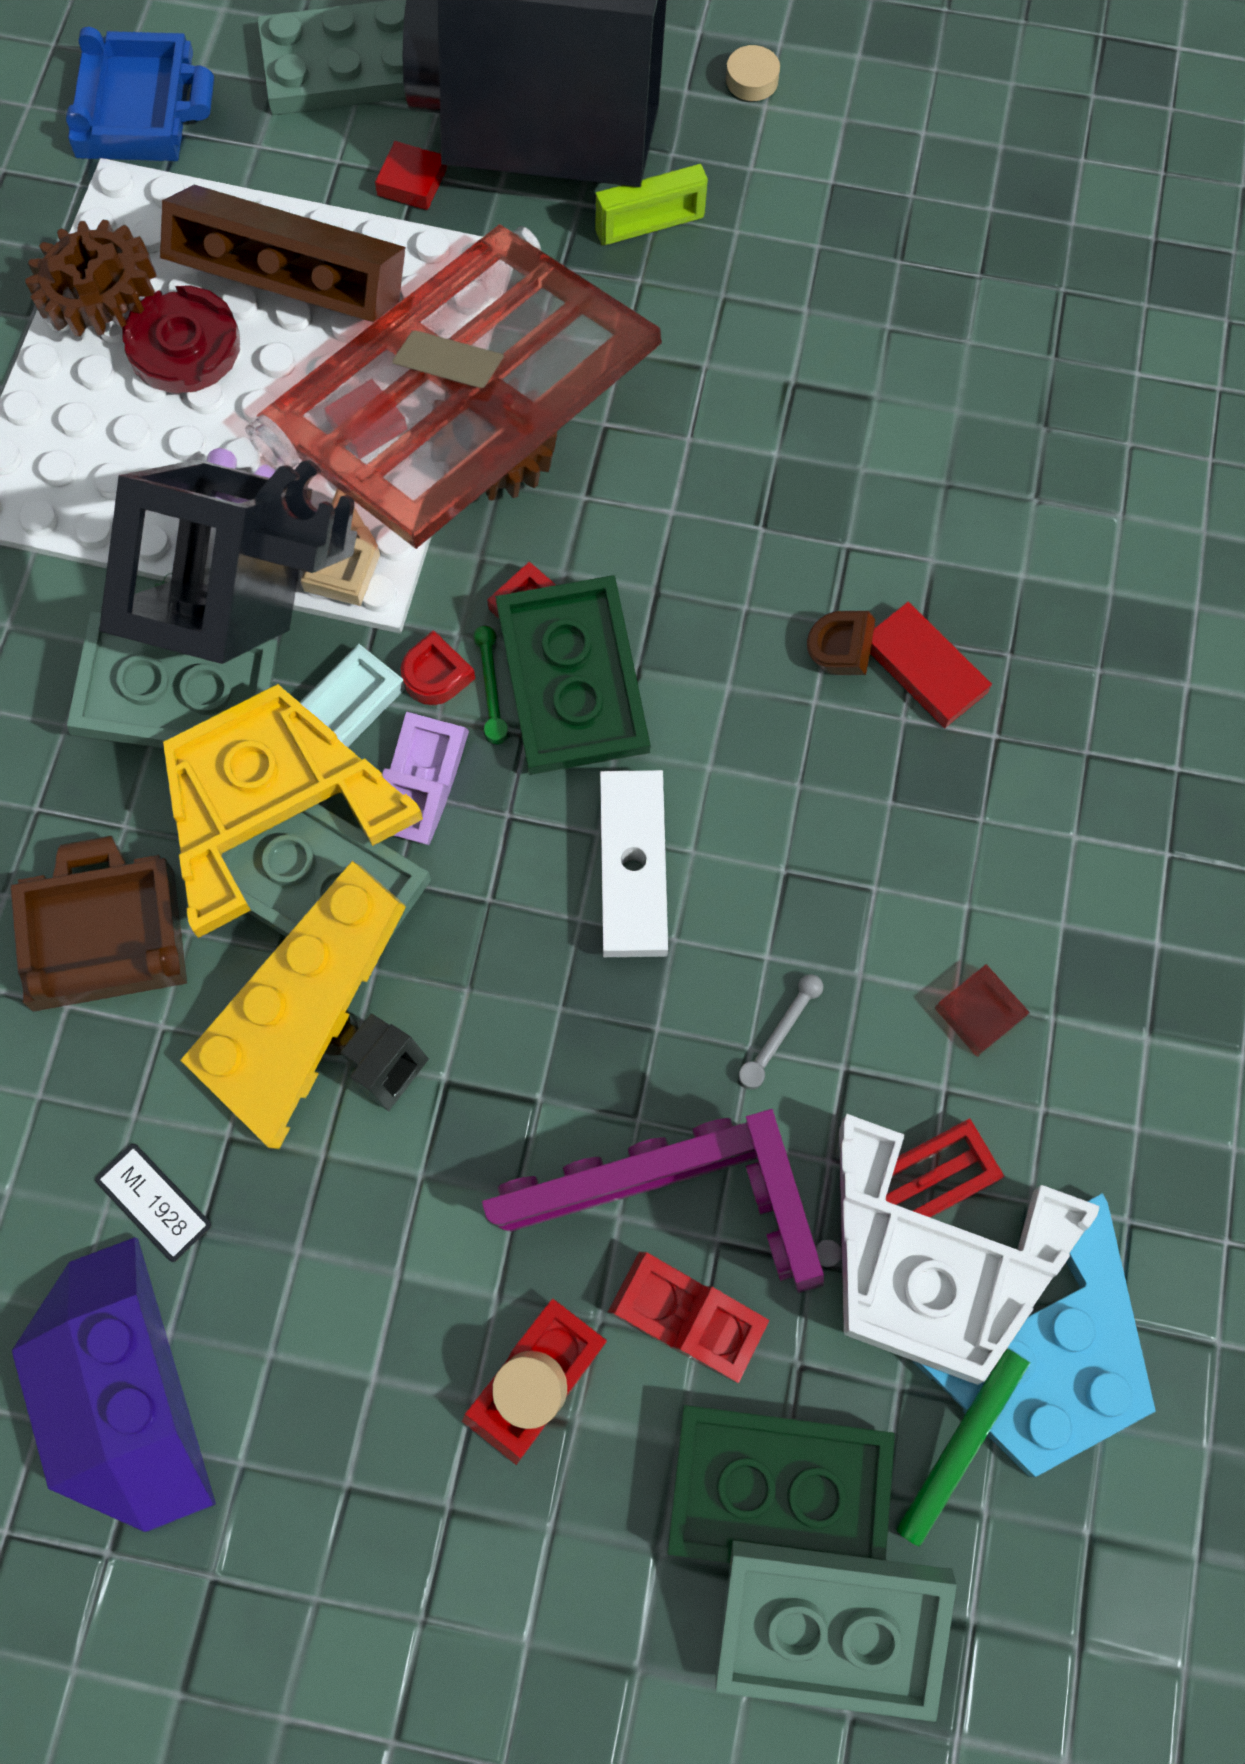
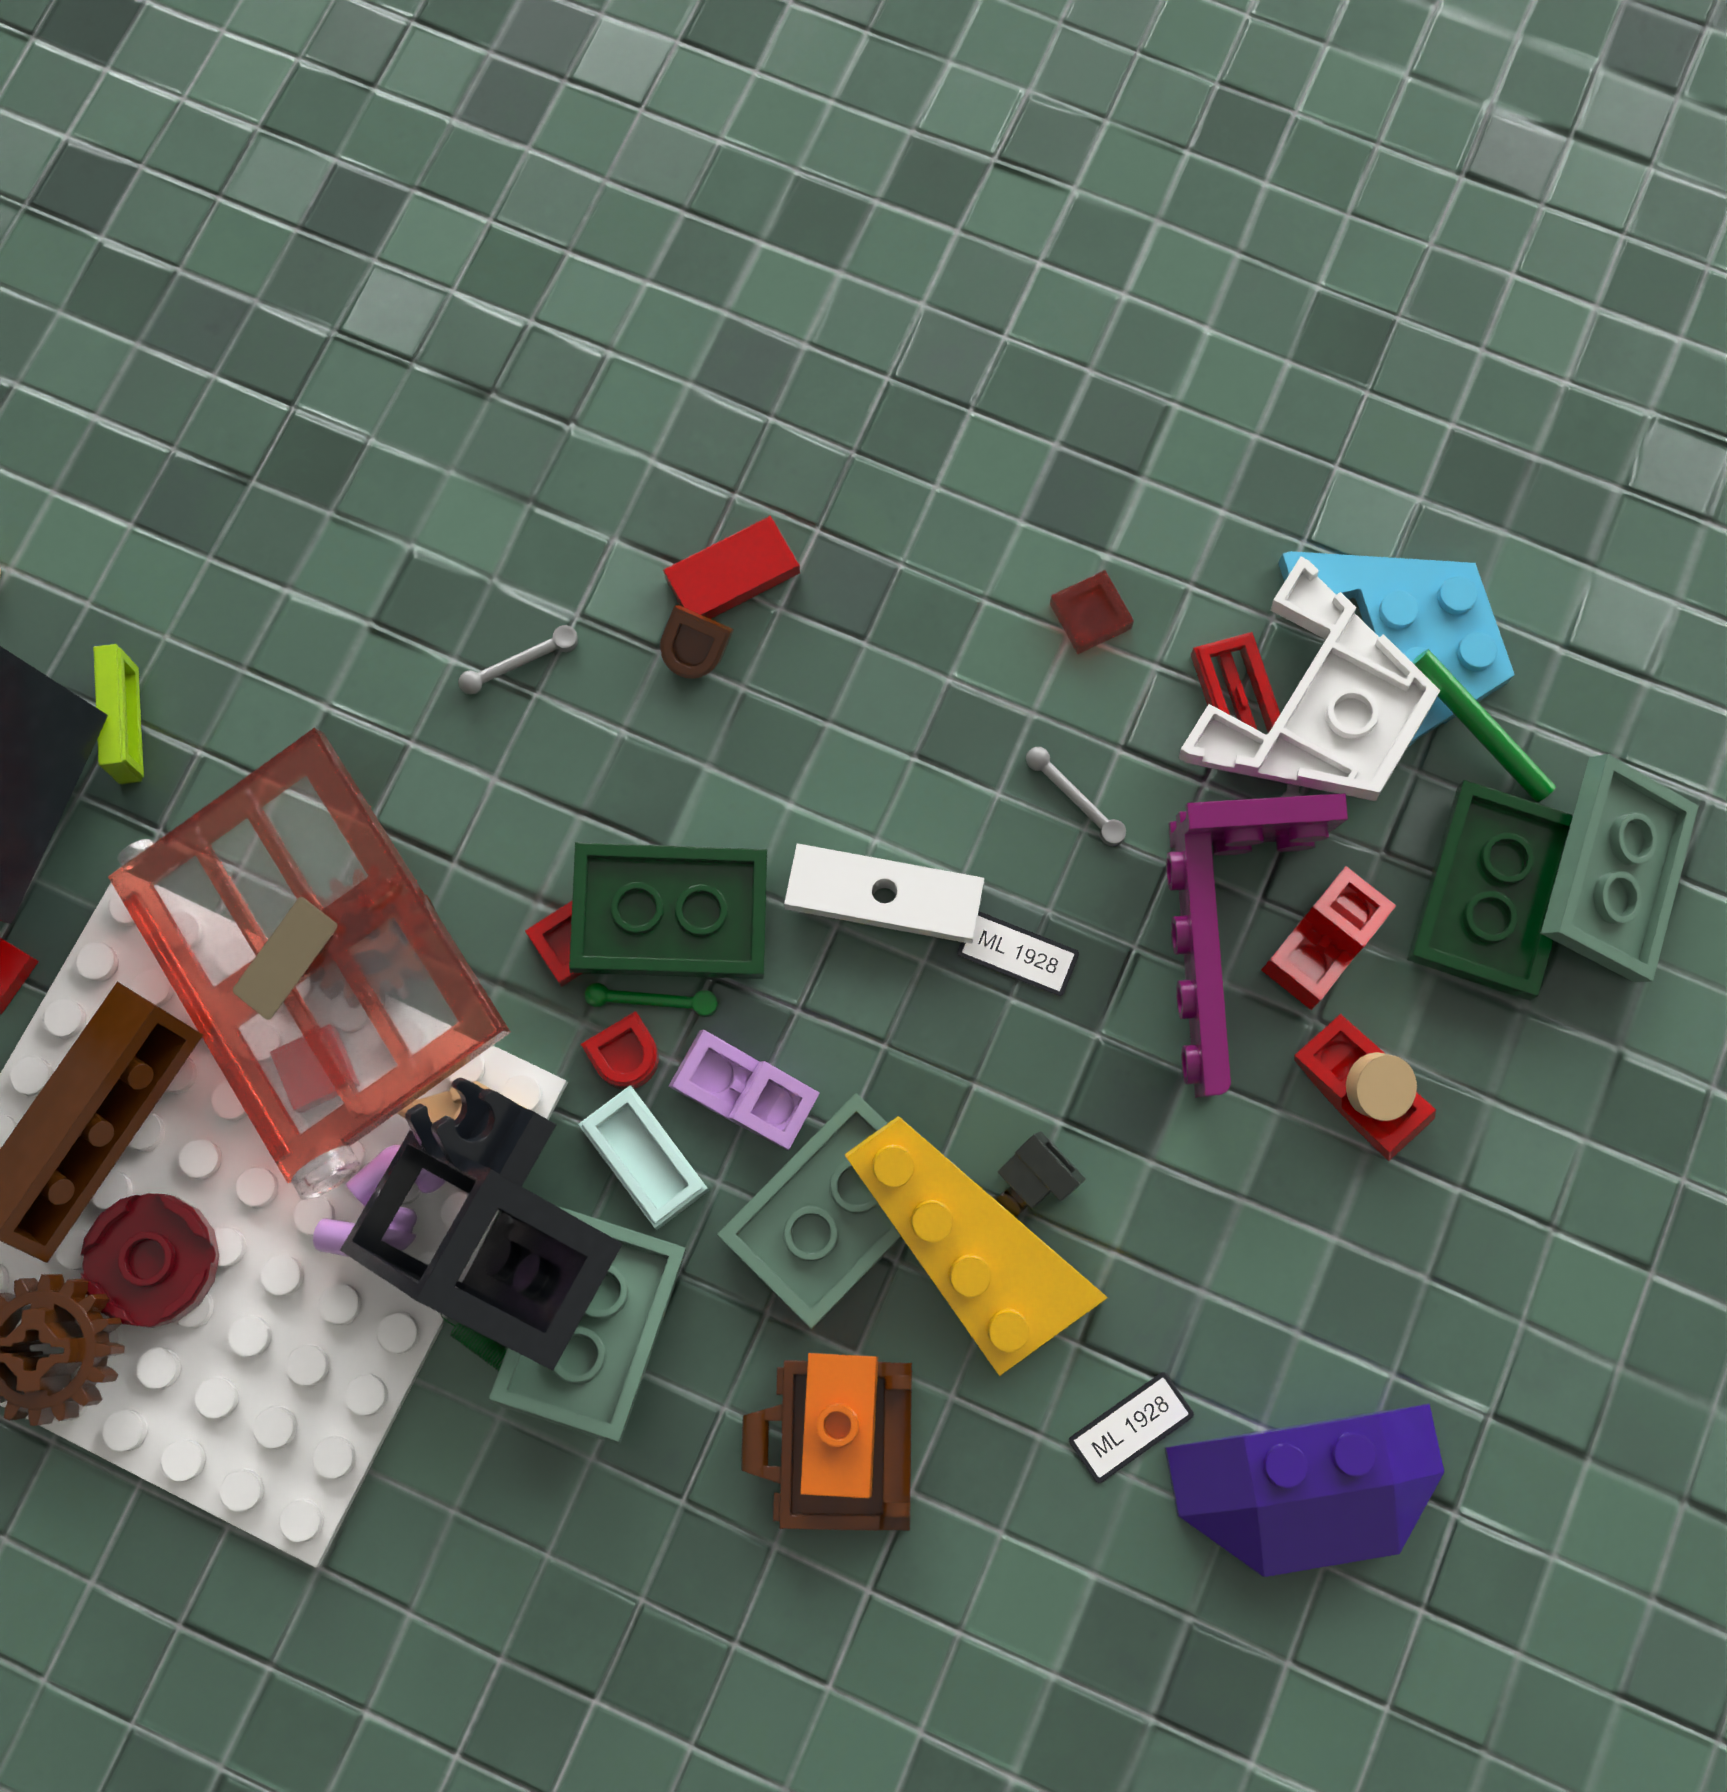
camera: 75 degrees left, 5 degrees up
yellow wing [163,684,423,938] -> none
none -> light grey hinge [458,625,578,695]
none -> orange plate [801,1353,878,1498]
none -> white sticker [957,911,1079,996]

